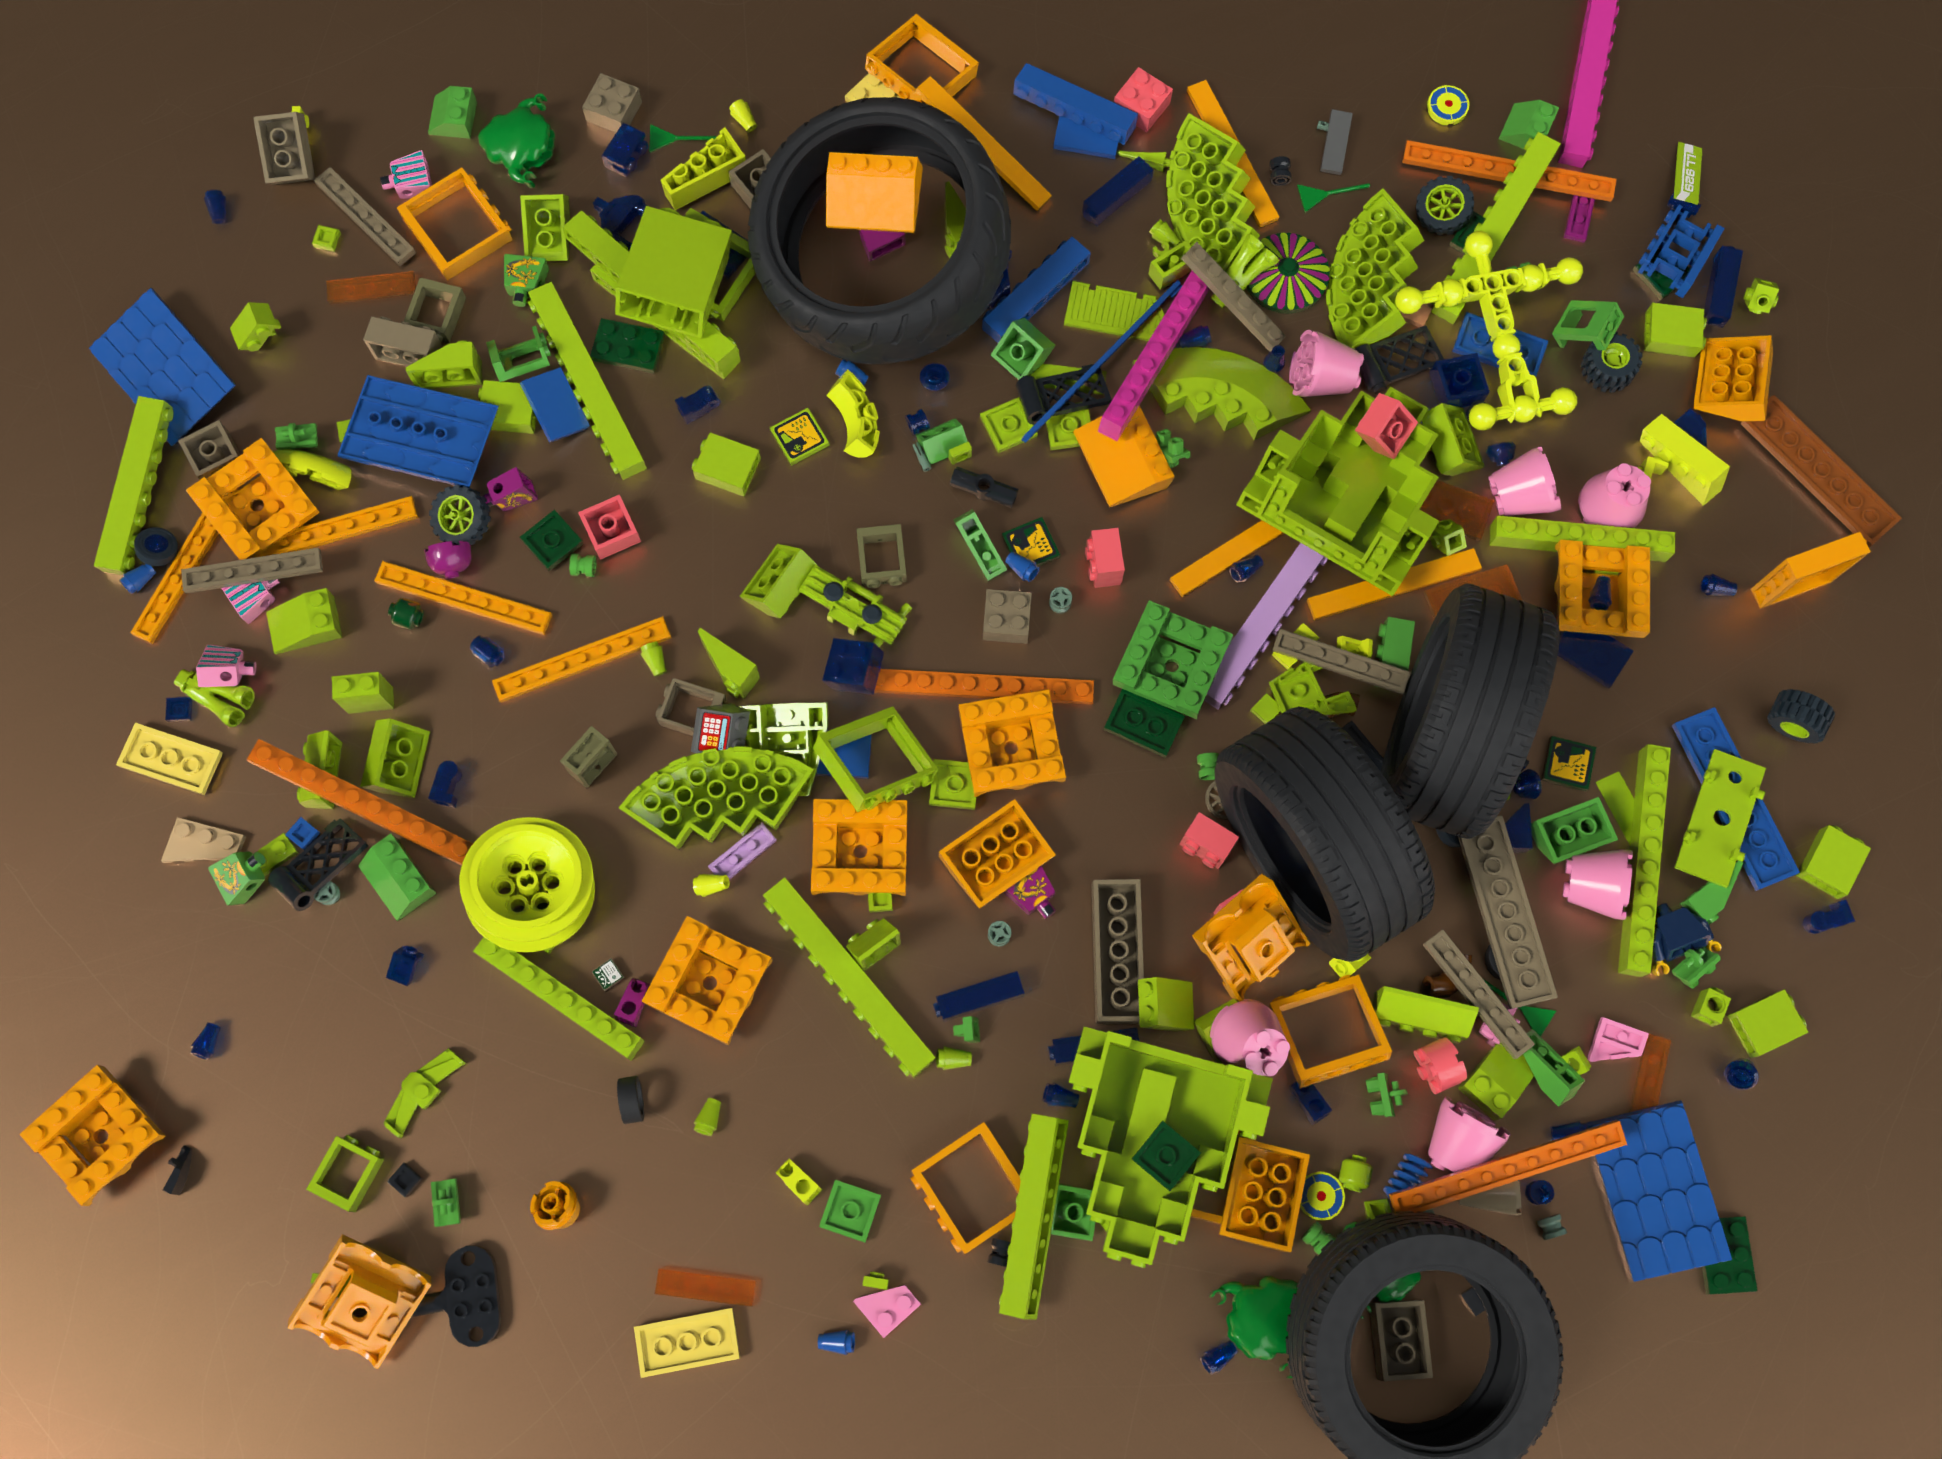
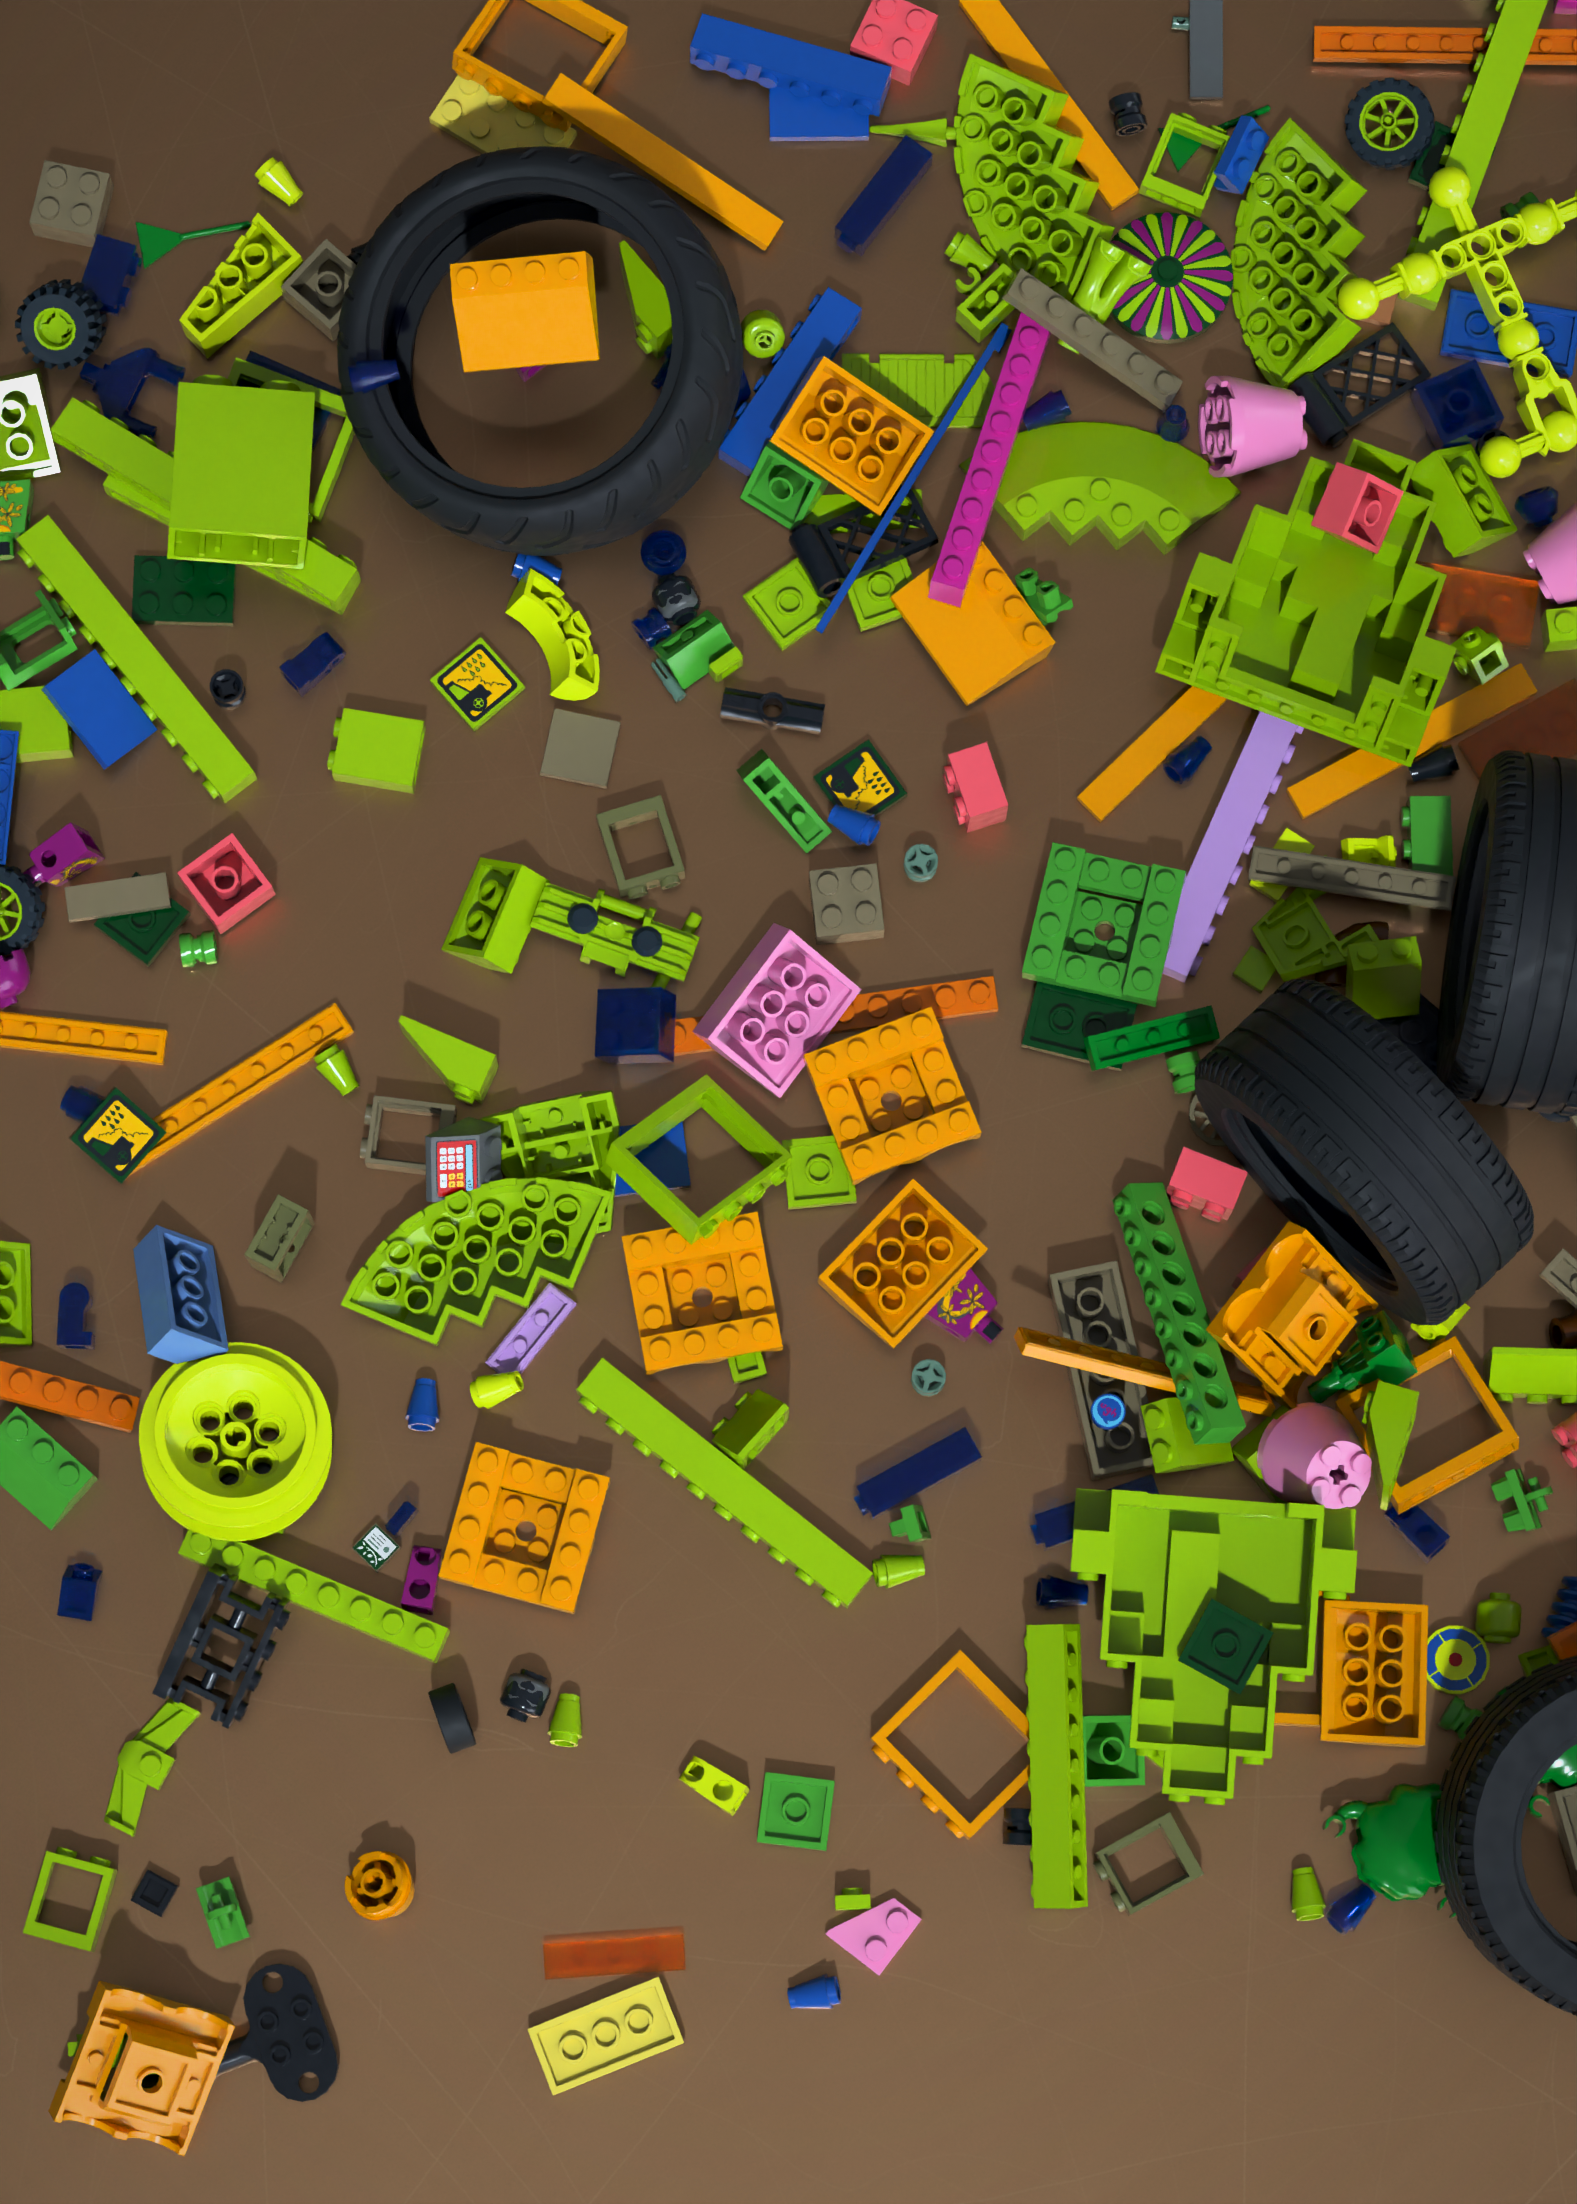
camera: 10 degrees left, 5 degrees up
none -> black wheel [15,279,107,370]
none -> dark tan tile [64,872,171,923]
none -> tile [69,1087,167,1184]
none -> medium blue slope [133,1225,229,1364]
none -> black fence [152,1563,291,1729]
none -> black wheel [210,669,246,710]
none -> clear blue cone [347,359,400,394]
none -> clear blue tile [385,1501,419,1539]
none -> blue cone [405,1378,439,1432]
none -> black head [500,1668,551,1723]
none -> dark tan tile [540,708,621,789]
none -> black head [652,573,701,626]
none -> bright pink slope [692,923,862,1098]
none -> lime head [741,309,785,358]
none -> light orange slope [769,356,934,516]
none -> light orange tile [1014,1327,1275,1417]
none -> green plate [1083,1005,1220,1071]
none -> blue tile [1090,1394,1126,1430]
none -> olive window [1093,1812,1204,1916]
none -> bright green brick [1112,1182,1246,1445]
none -> lime window [1139,113,1230,218]
none -> blue bracket [1214,115,1270,195]
none -> lime cone [1292,1867,1326,1921]
none -> green brick [1307,1310,1418,1403]
none -> lime brick [1345,936,1422,1019]
none -> lime slope [1362,1380,1419,1511]
none -> black cone [1408,744,1460,782]

